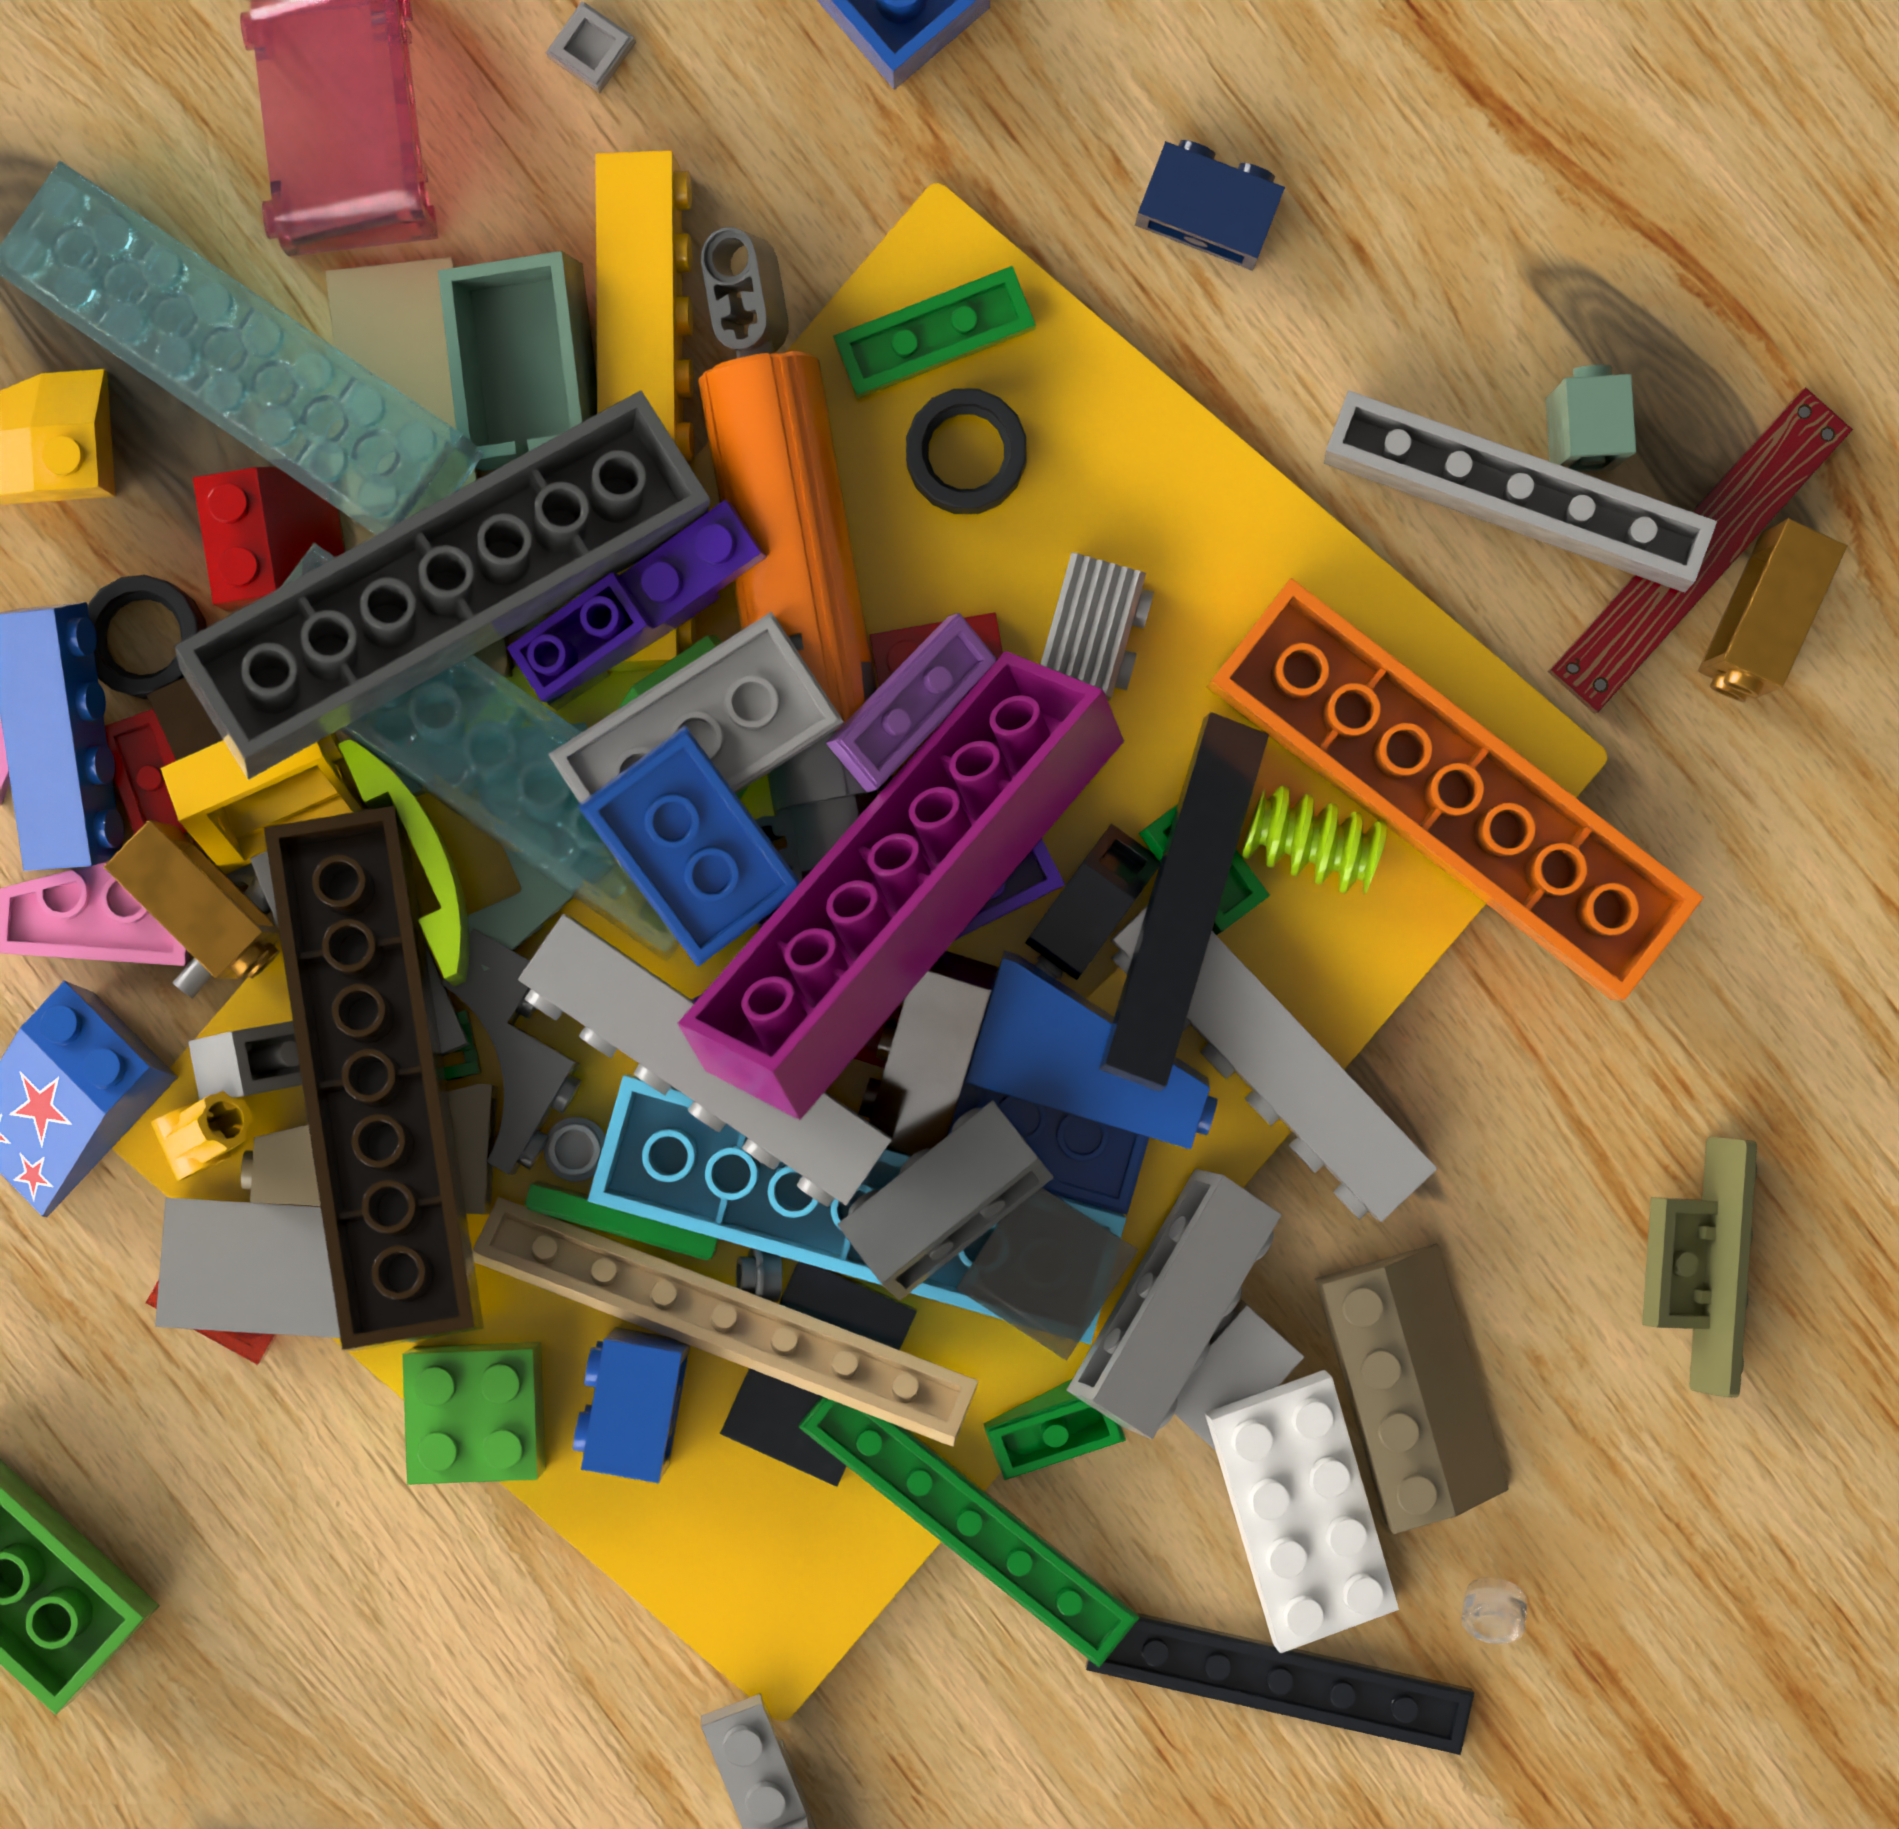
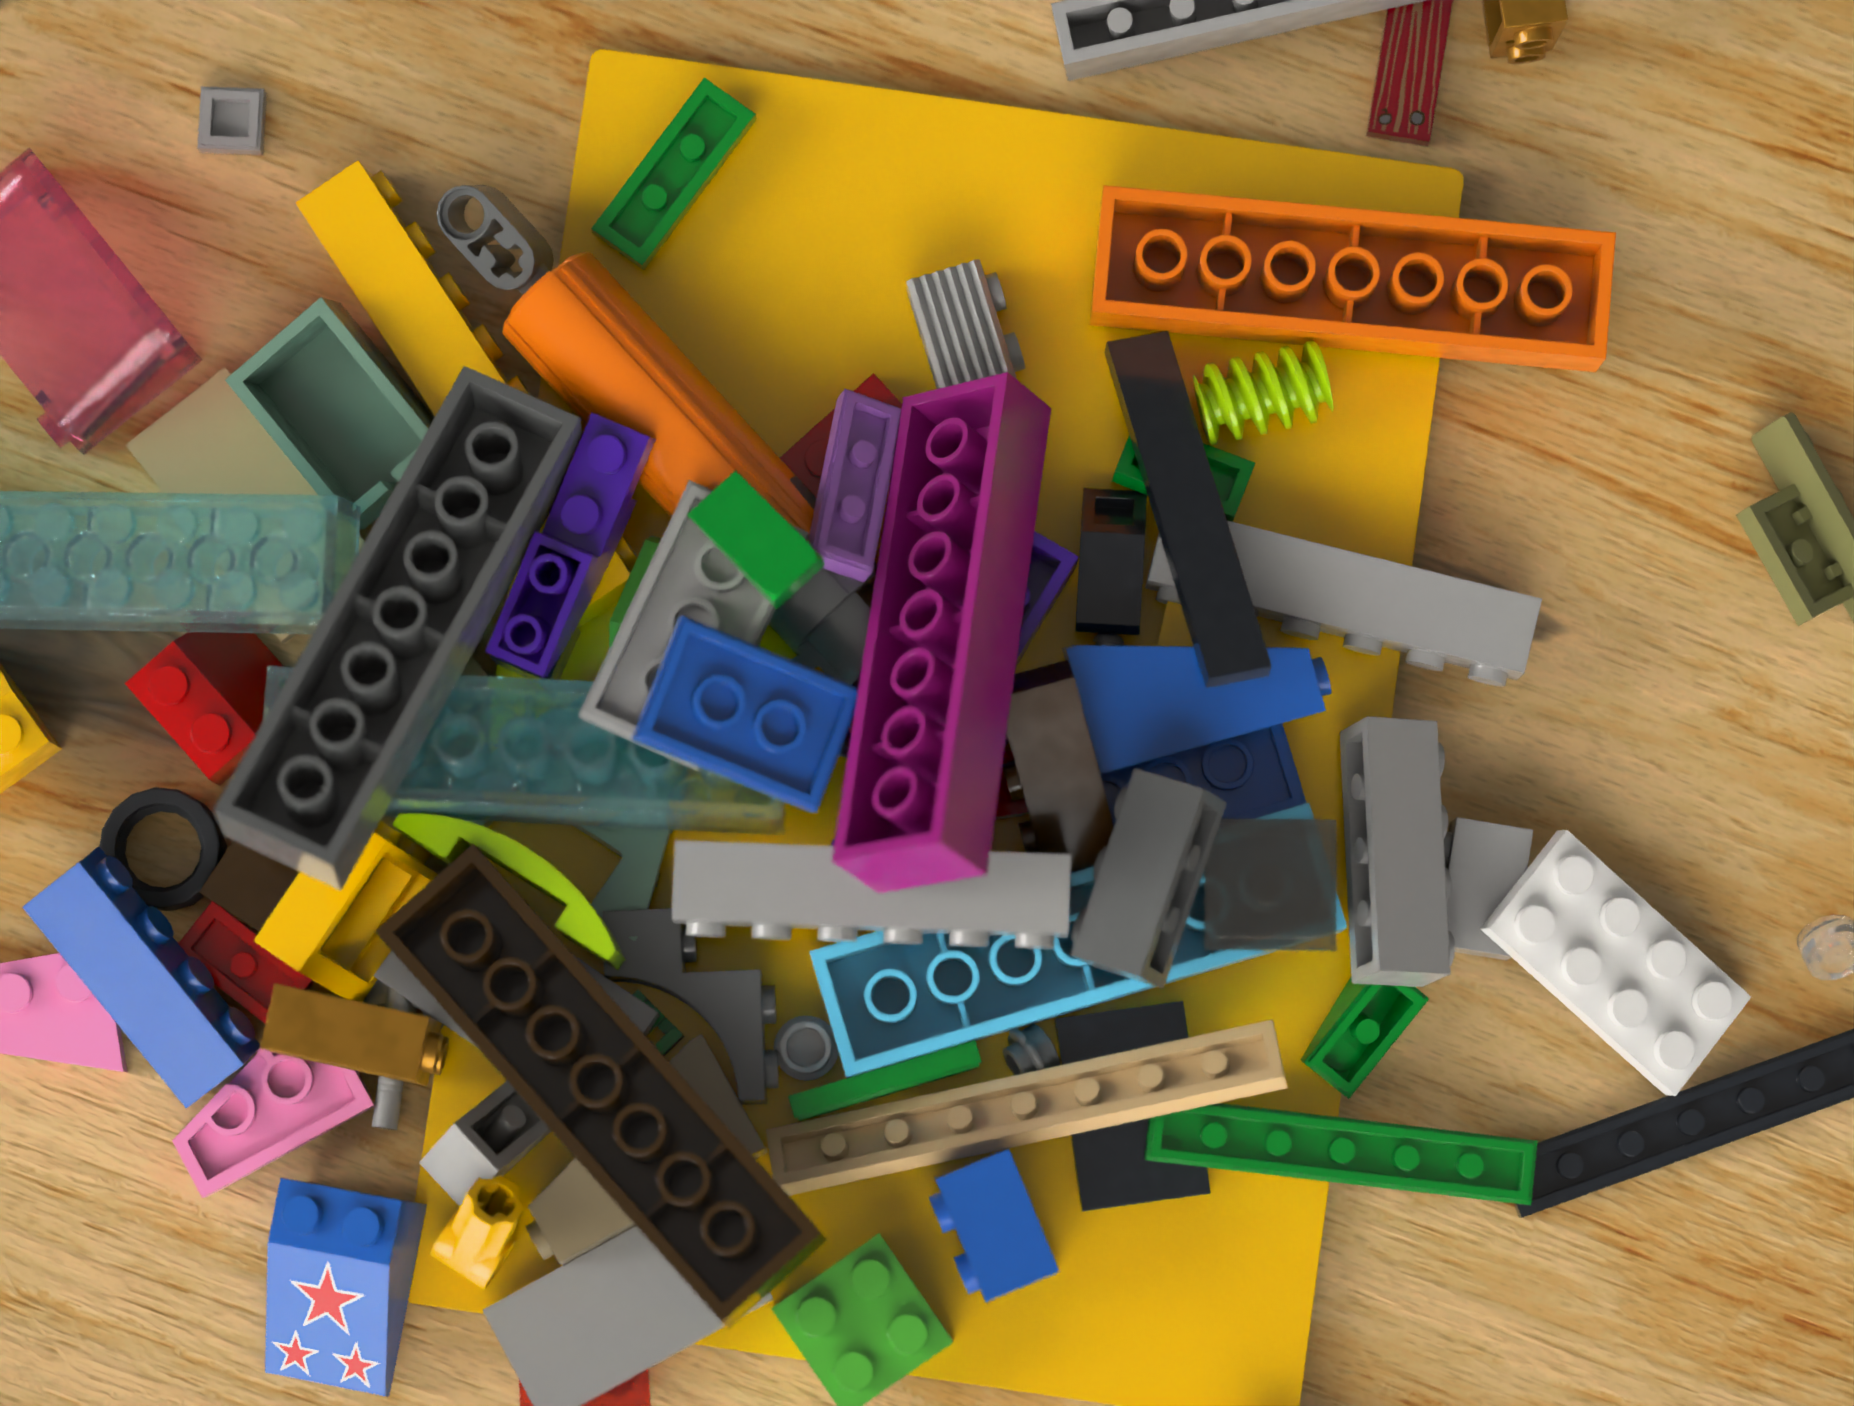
camera: 30 degrees left, 5 degrees down
black tyre [906,389,1027,514] -> none
dark tan slope [1315,1244,1509,1534] -> none
none -> green slope [687,470,825,610]

